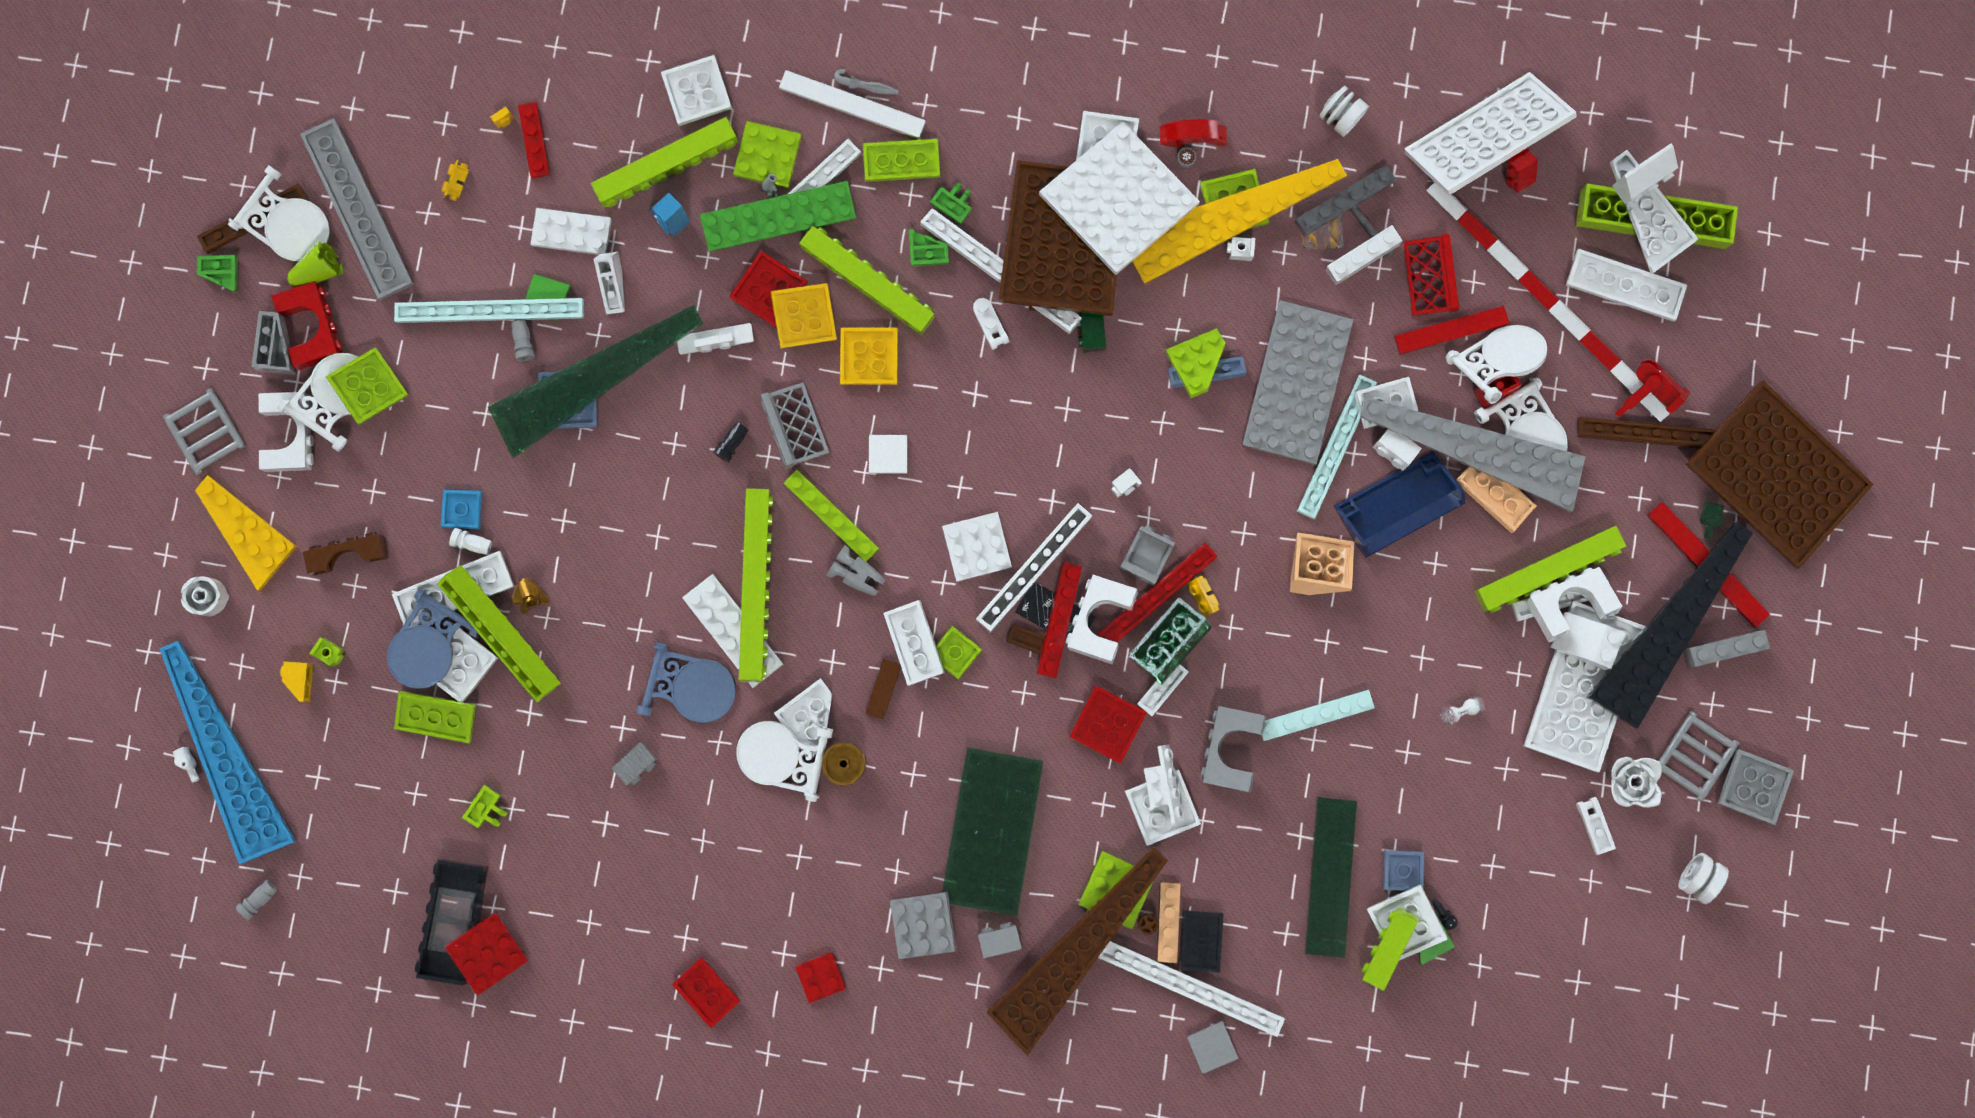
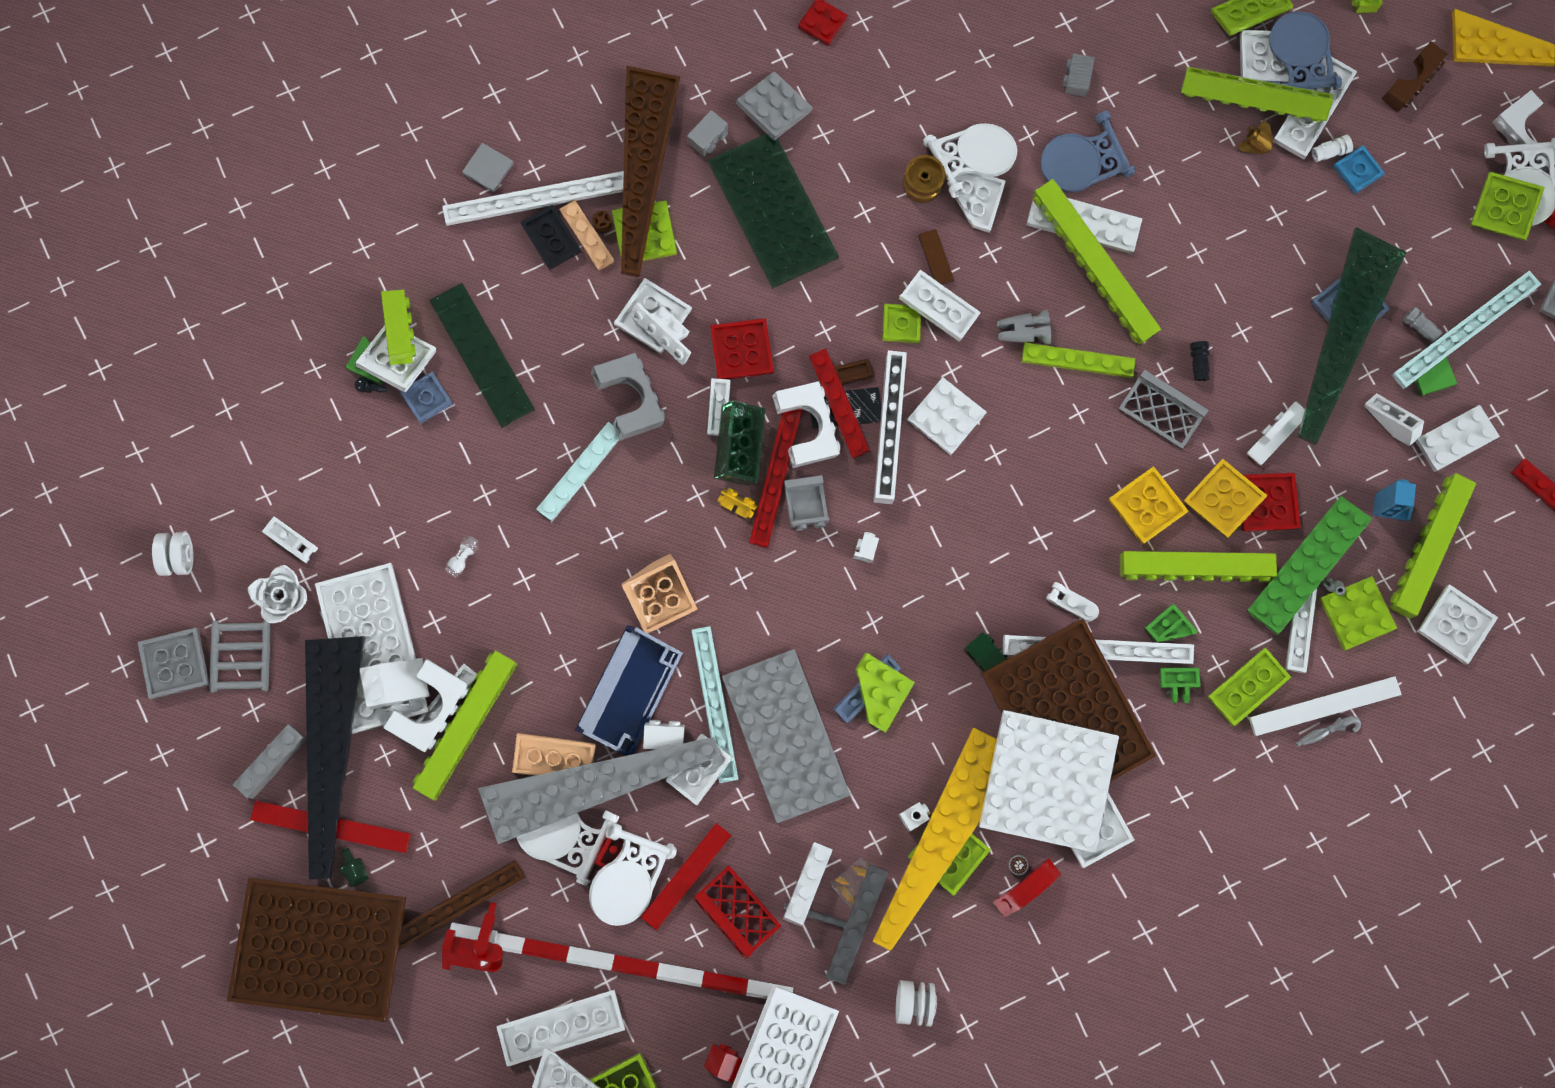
camera: 135 degrees right, 5 degrees down
white tile [869,435,907,474] -> none

